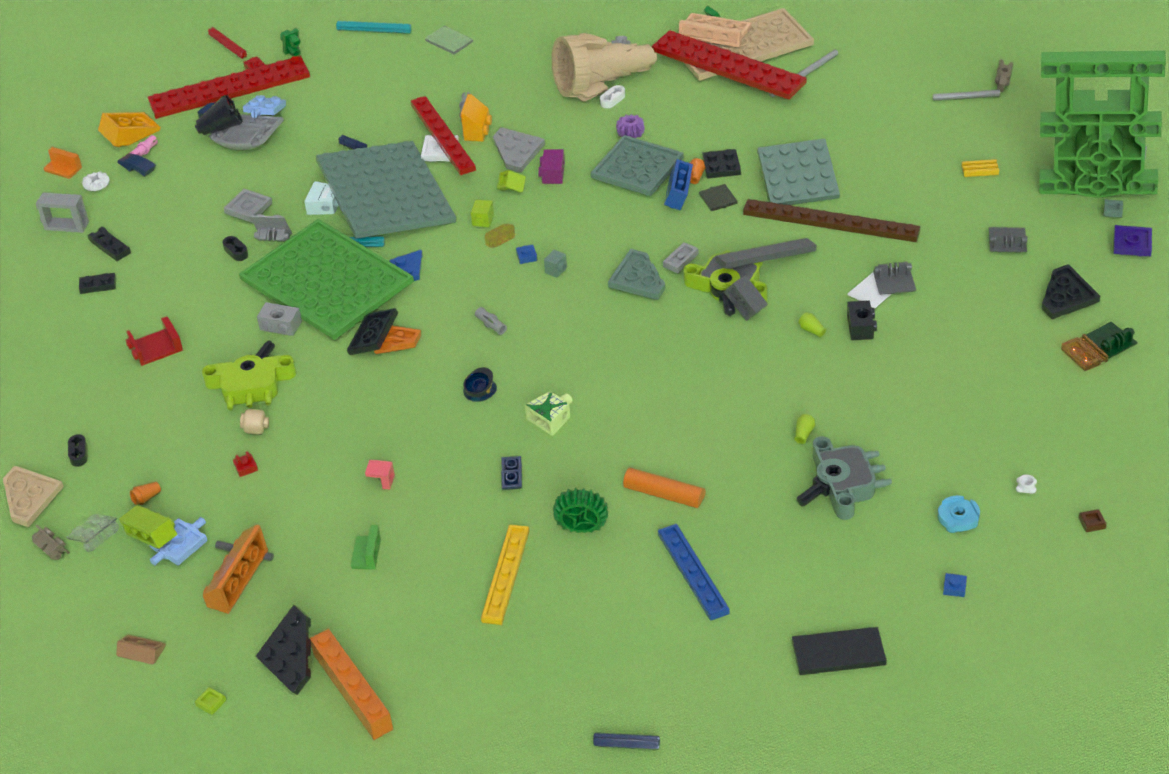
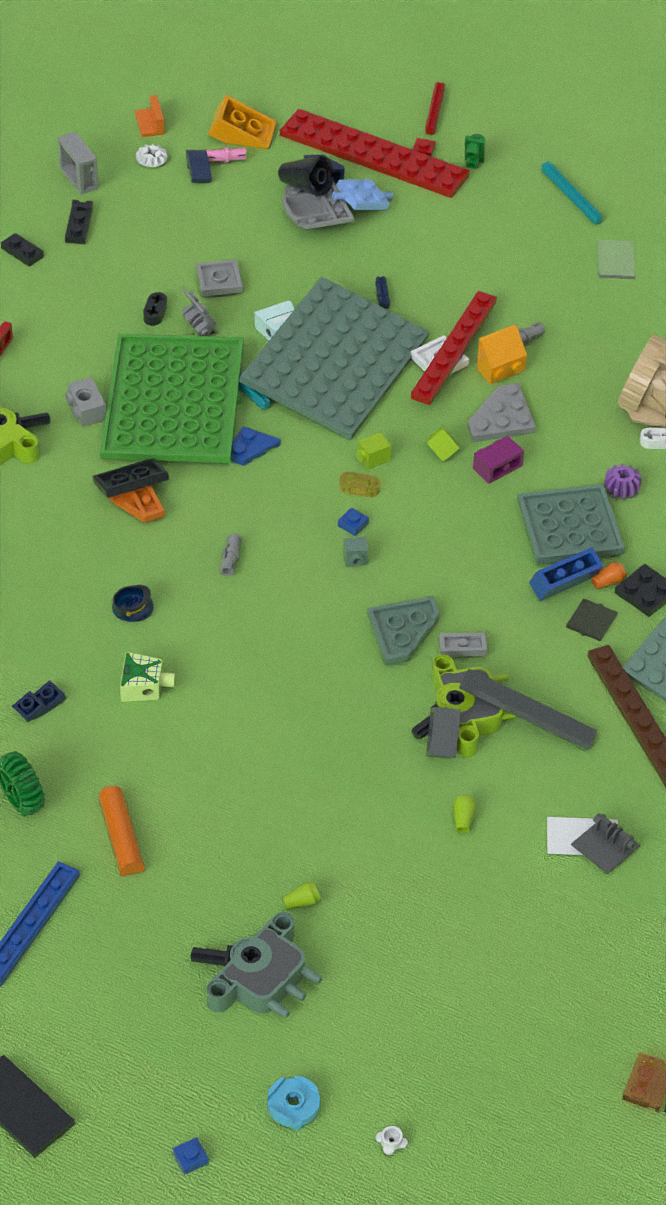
camera: 45 degrees right, 5 degrees up
black brick [847,300,877,341] -> none

